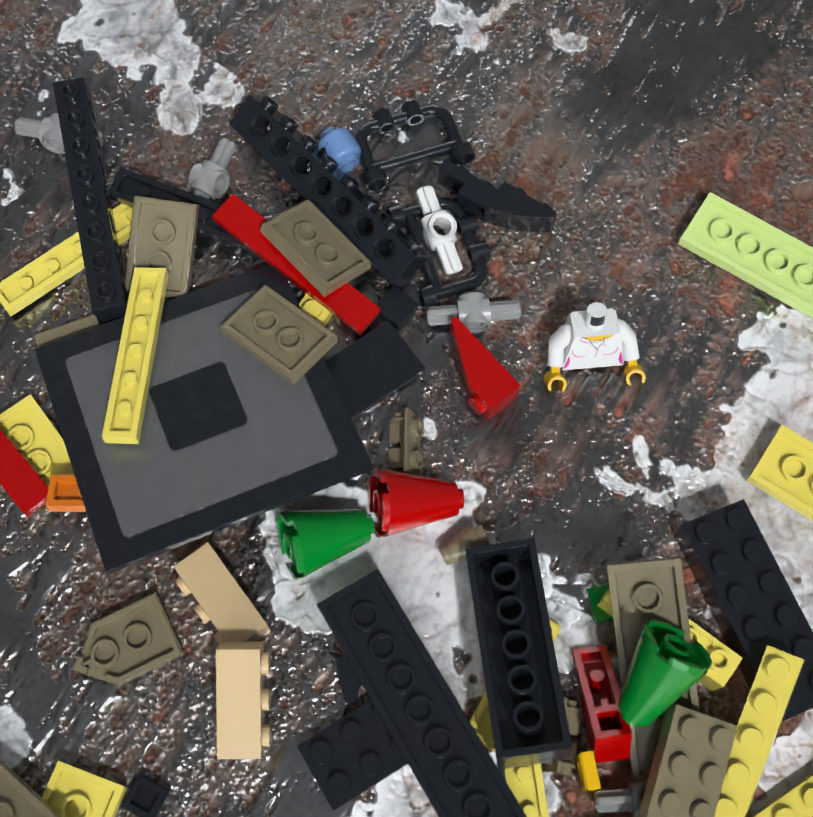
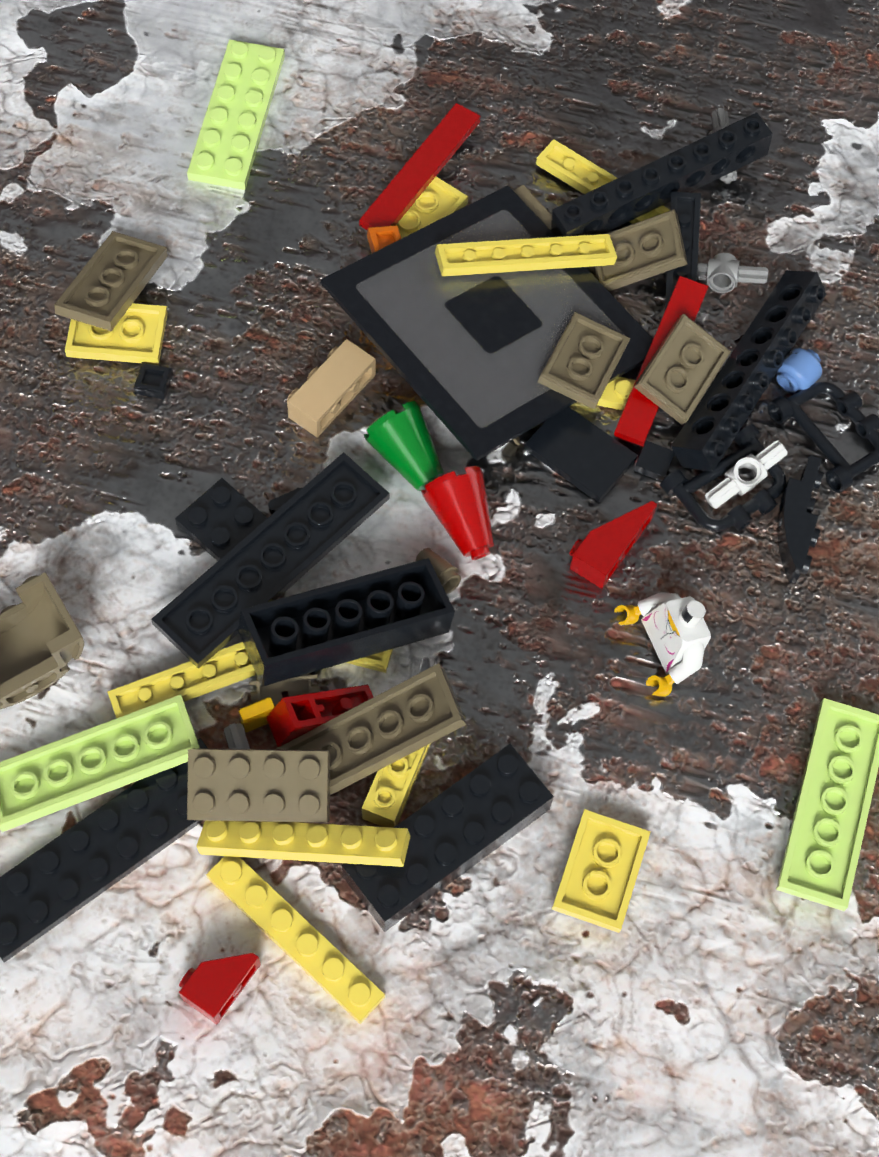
camera: 70 degrees right, 5 degrees down
dark tan tile [72,591,184,686] -> none
tan brick [216,641,271,759] -> none
dark tan hinge [388,408,424,476] -> none
light grey axle [426,292,521,333] -> none
green cone [618,620,712,727] -> none

